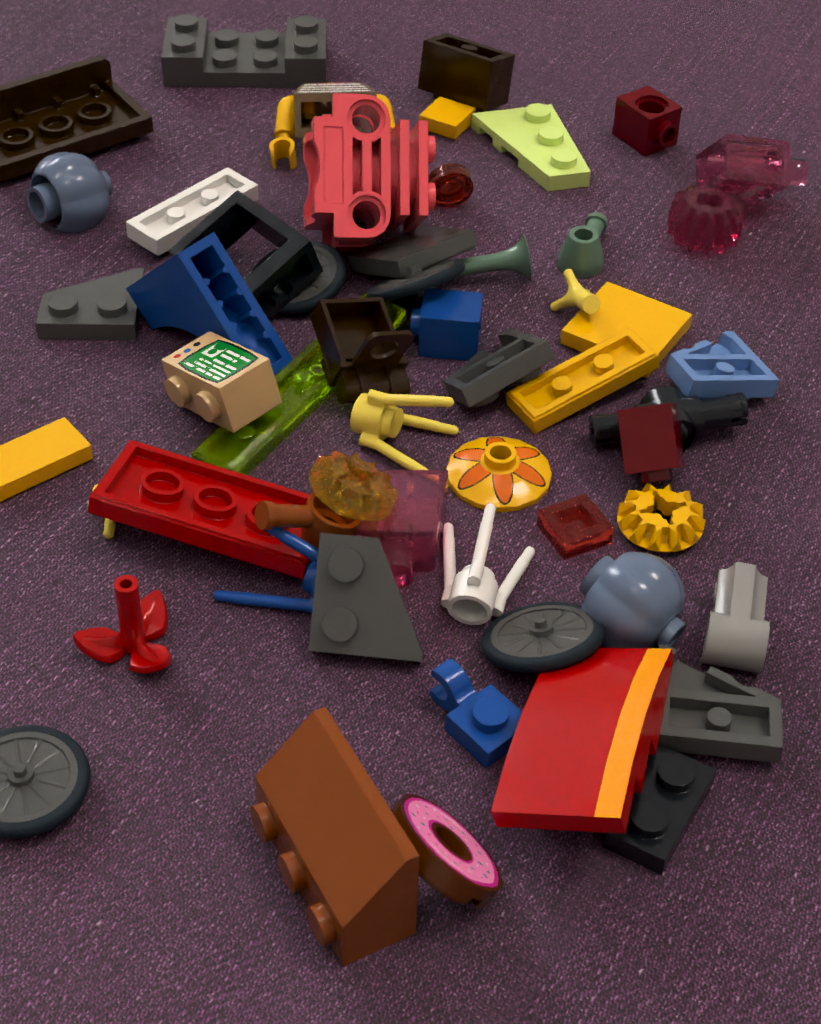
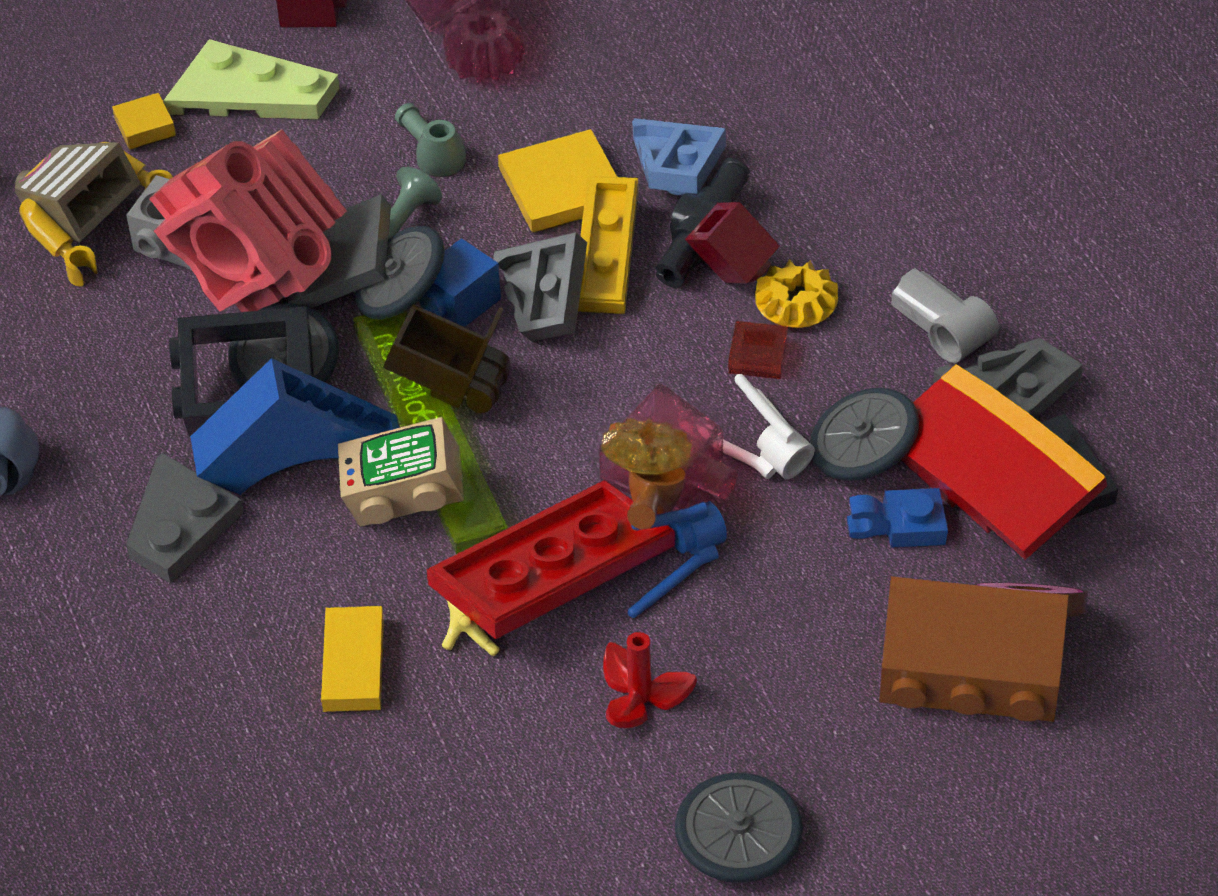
camera: 50 degrees left, 5 degrees up
white plate [126,167,259,256] -> none
dark grey wing [308,533,424,662] -> none
light yellow plant [350,389,459,491] -> none
dark brown brick [418,33,515,113] -> none
yellow dish [446,436,552,512] -> none
light yellow bar [550,269,600,314] -> none
sand blue plant [580,552,687,648] -> none

